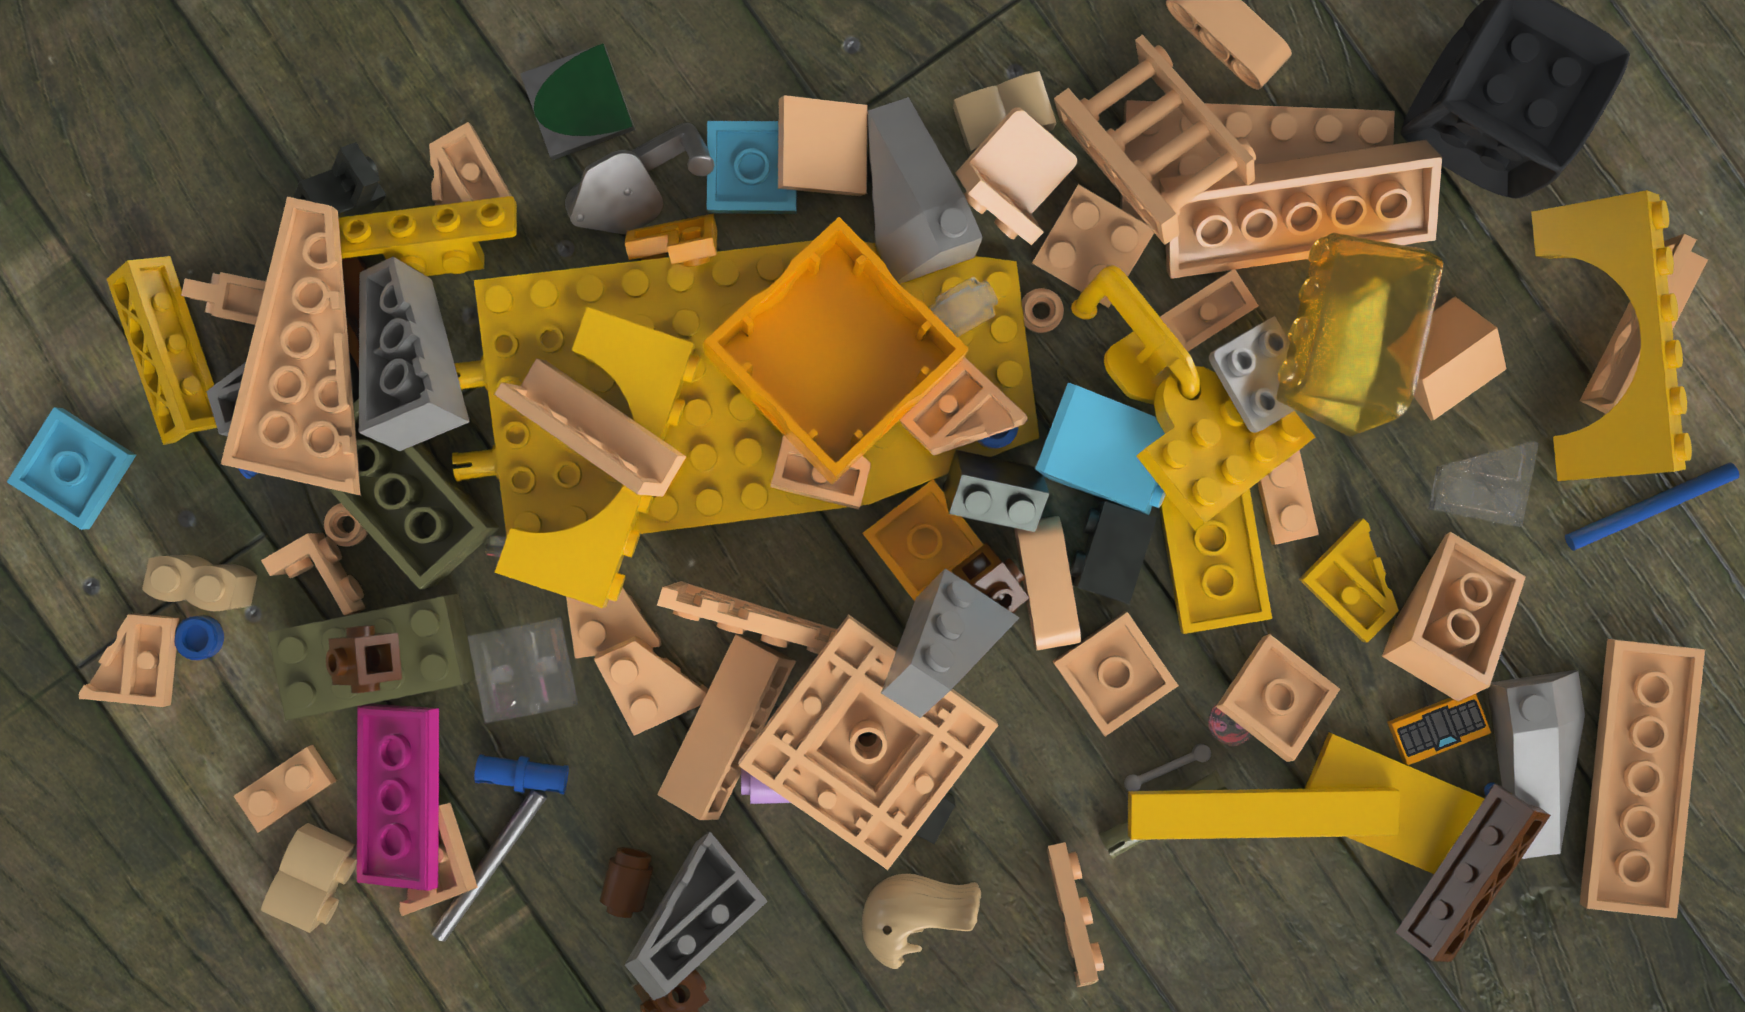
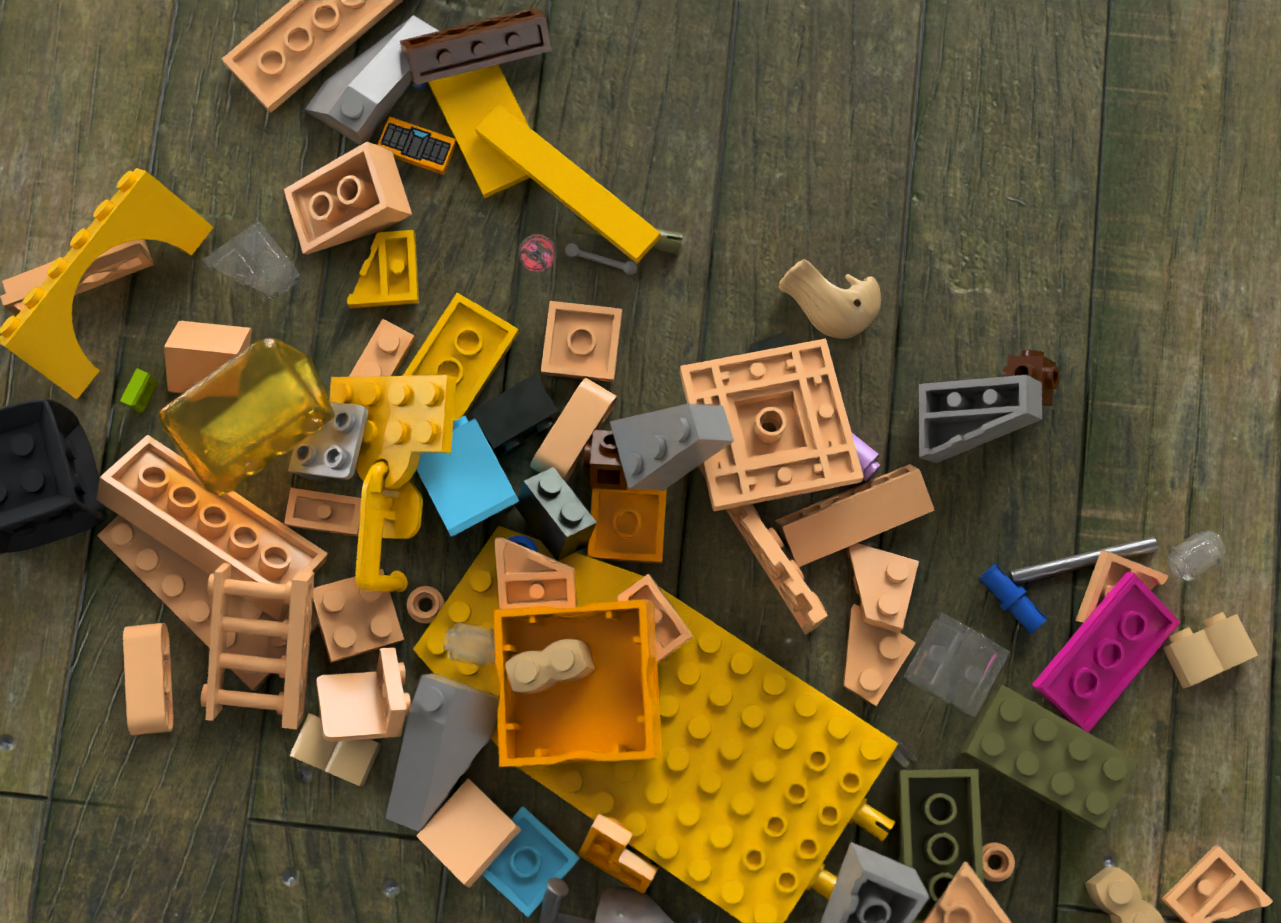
camera: 135 degrees left, 10 degrees down
blue tile [174,615,224,660] -> none
light nougat plate [234,745,337,833] -> none
light nougat bracket [261,533,366,616] -> none
reddish brown brick [326,625,402,693] -> none
yellow arch [494,306,700,609] -> none
light nougat fence [494,358,686,497] -> none
reddish brown brick [600,847,653,918] -> none
light nougat wing [1047,842,1104,987] -> none
light nougat plate [1216,634,1340,762] -> none
blue bar [1565,462,1739,551] -> none
none -> lime tile [120,368,158,414]
none -> tan brick [505,639,595,693]
none -> clear brick [1167,530,1226,581]

